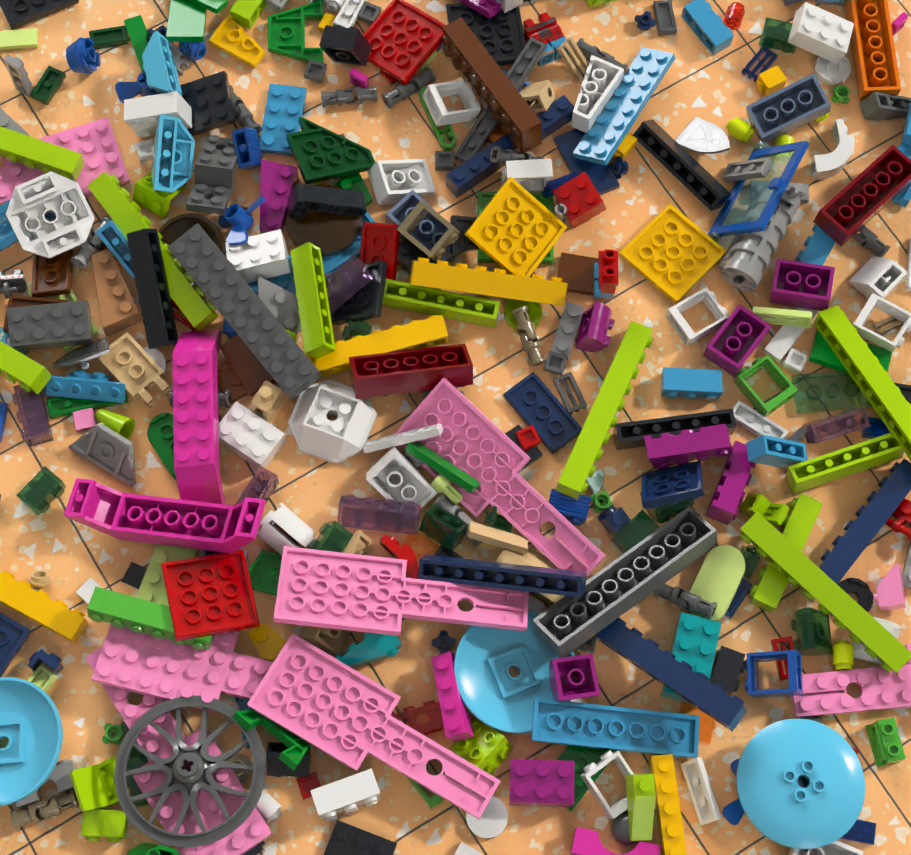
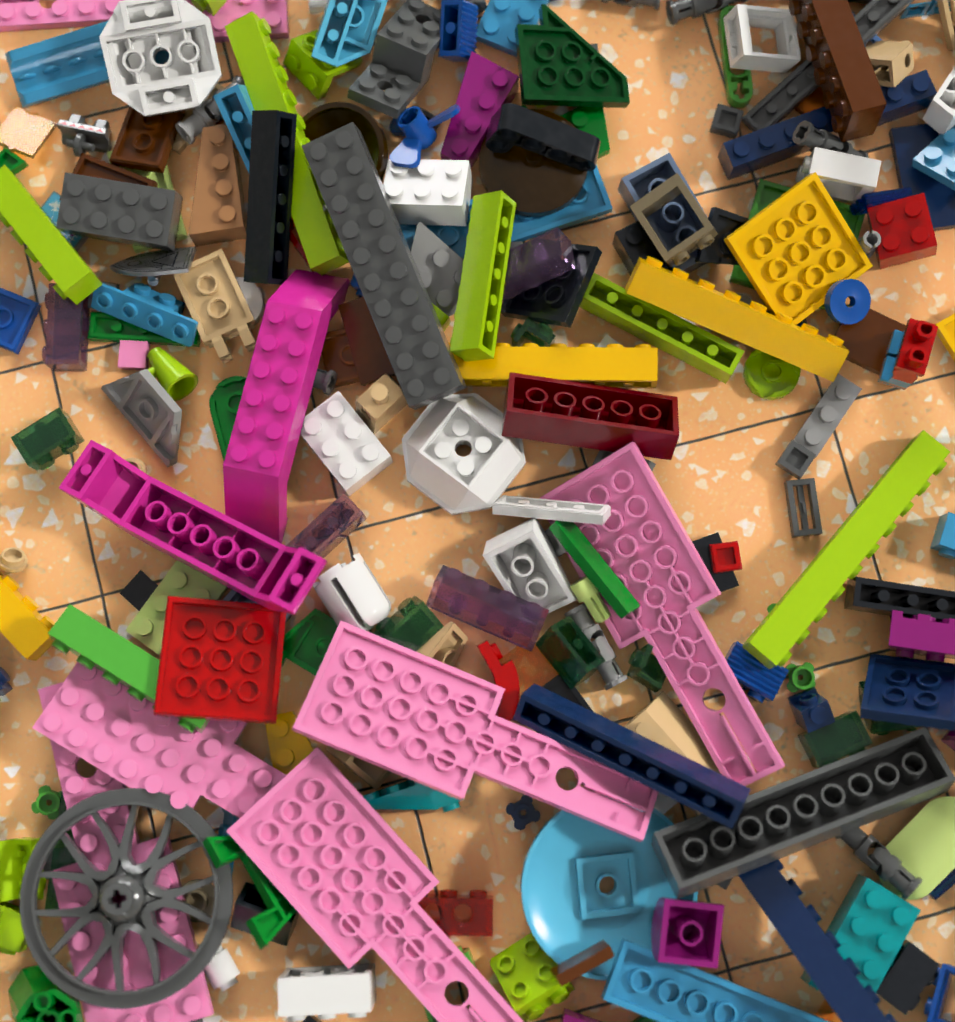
camera: 25 degrees right, 10 degrees up
white tile [76,578,101,604] -> none
red tile [296,772,321,800] -> none
red tile [359,222,400,281] -> none
white slope [368,159,436,205] -> none
dark pink arch [431,652,474,742] -> none
tan tile [467,521,528,554] -> none
dark blue tile [503,372,582,455] -> none
dark tan piece [511,306,546,367] -> none
magenta brick [575,301,615,352] -> none
light aqua tile [586,468,604,495] -> none
none -> reddish brown tile [550,940,615,986]
none -> blue piece [825,279,871,324]

